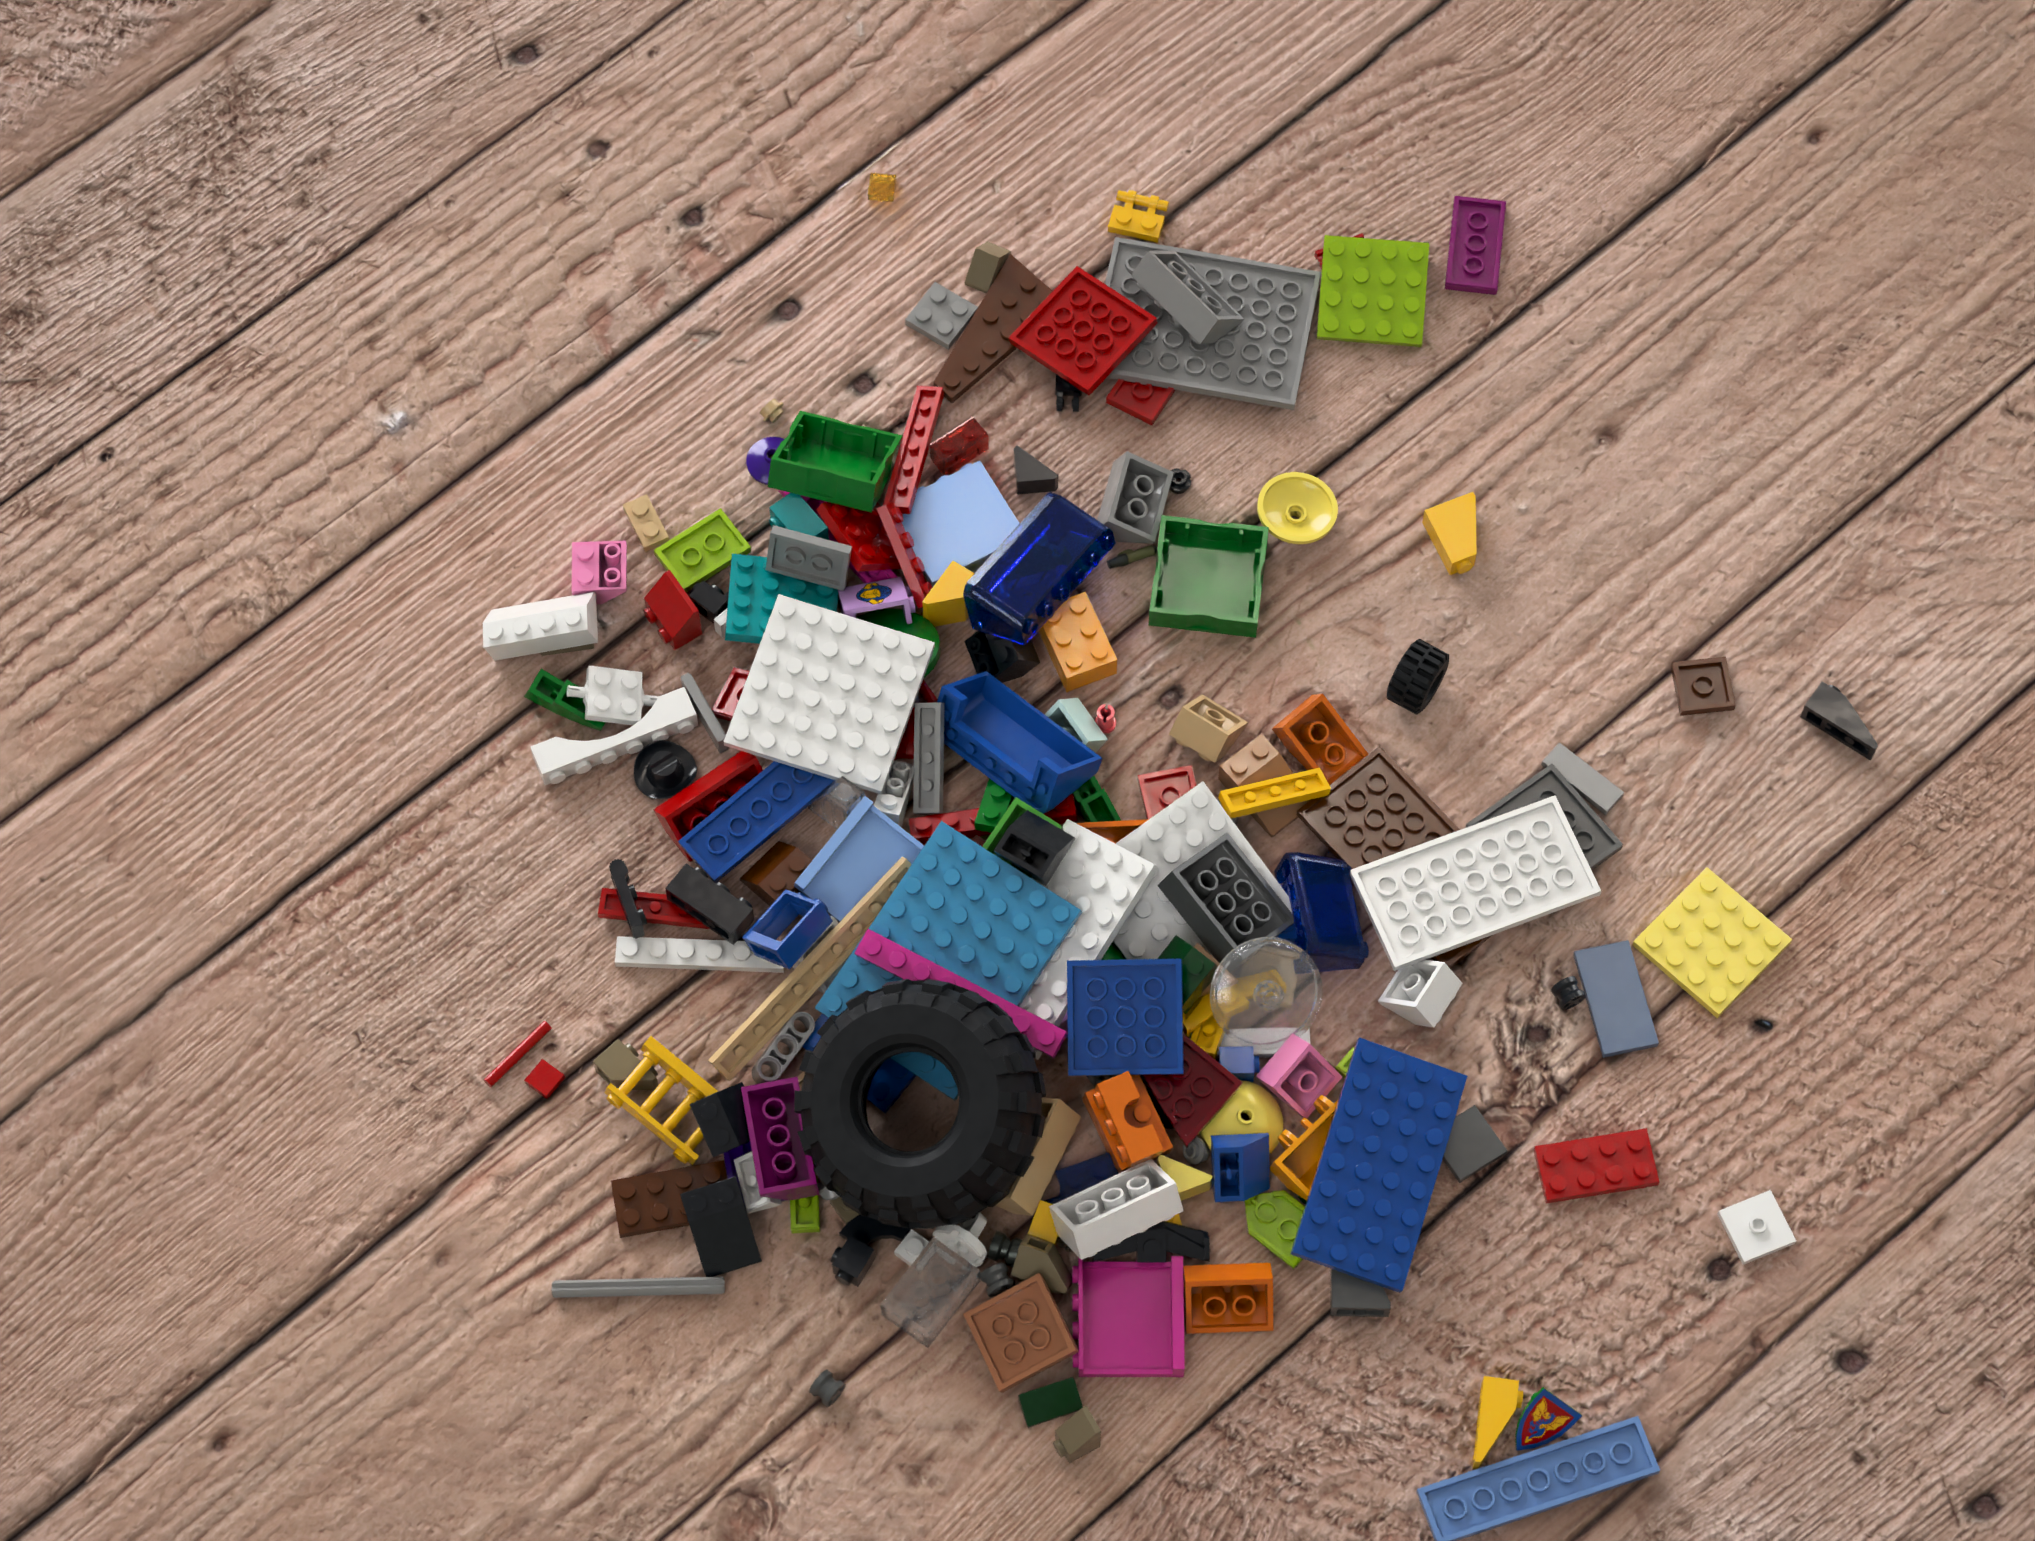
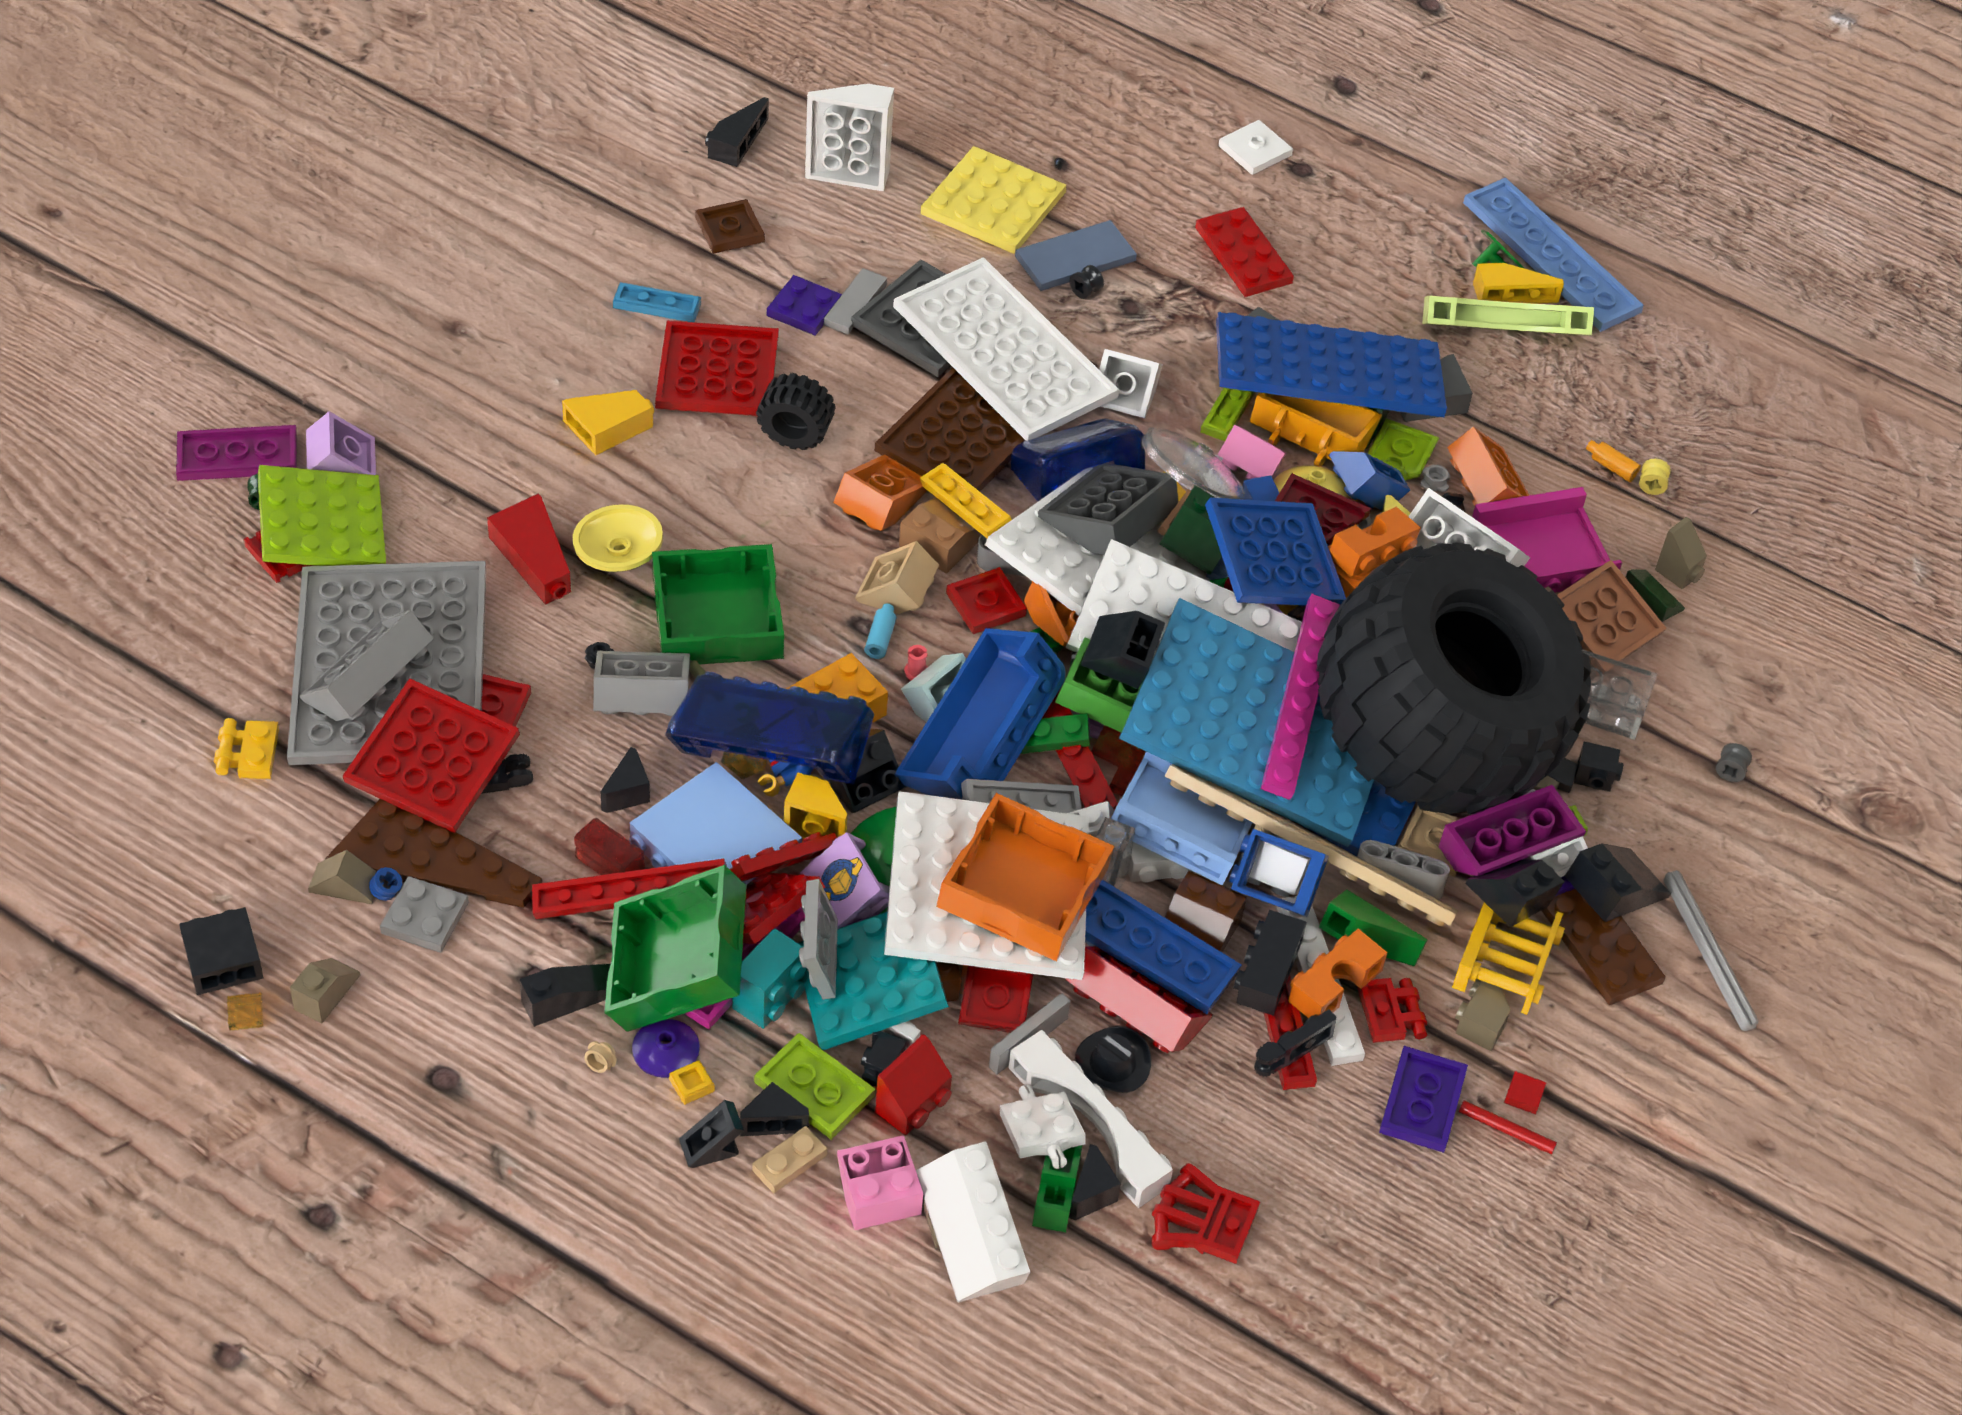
camera: 110 degrees left, 15 degrees down
none -> black brick [179,907,263,995]
none -> dark tan slope [290,958,360,1023]
none -> lavender slope [306,411,376,475]
none -> blue bush [369,867,402,901]
none -> red slope [487,493,571,605]
none -> black slope [519,964,611,1027]
none -> dark azure tile [613,282,701,322]
none -> red plate [655,320,779,416]
none -> yellow tile [669,1060,715,1105]
none -> black slope [679,1100,744,1168]
none -> black slope [740,1082,809,1136]
none -> dark purple plate [767,275,842,336]
none -> white slope [805,84,894,192]
none -> medium azure cylinder [864,604,897,659]
none -> orange tile [936,793,1115,962]
none -> black slope [1069,1144,1121,1220]
none -> red plate [1151,1163,1260,1264]
none -> orange arch [1288,928,1388,1018]
none -> green slope [1319,889,1428,966]
none -> red plate [1357,978,1428,1043]
none -> dark purple plate [1379,1046,1468,1153]
none -> light grey plate [1420,465,1451,492]
none -> yellowish green arch [1422,296,1594,335]
none -> light orange cylinder [1586,440,1641,483]
none -> light yellow wheel [1639,459,1671,495]

